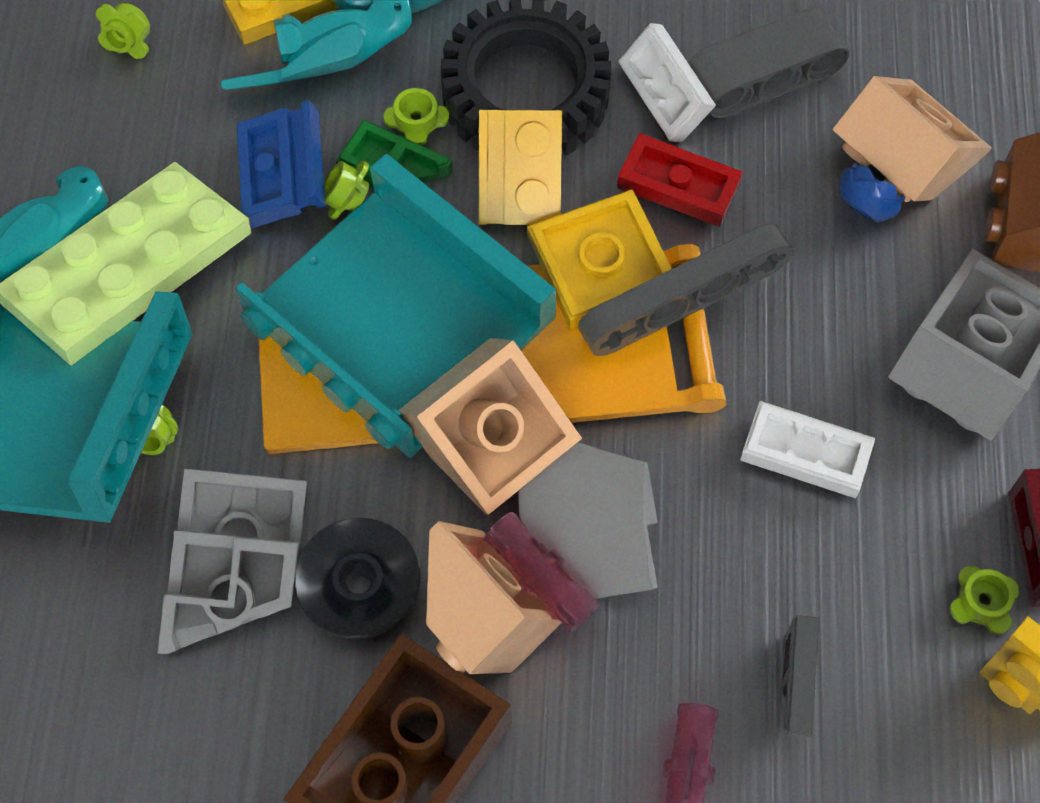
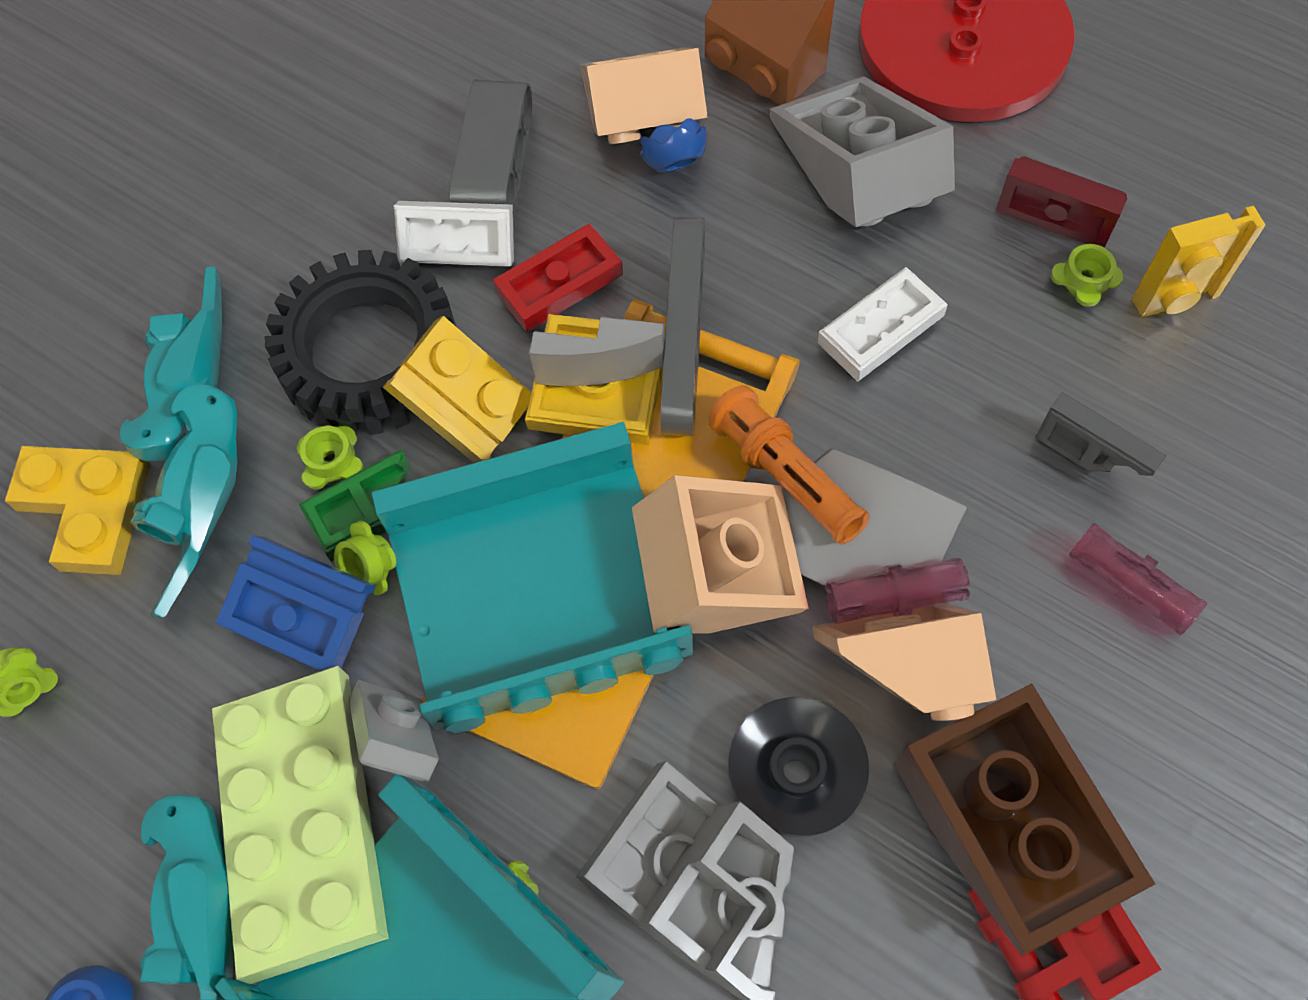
camera: 55 degrees left, 0 degrees up
none -> light grey plate [349,679,439,782]
none -> light grey slope [529,317,665,386]
none -> orange pin [708,385,869,544]

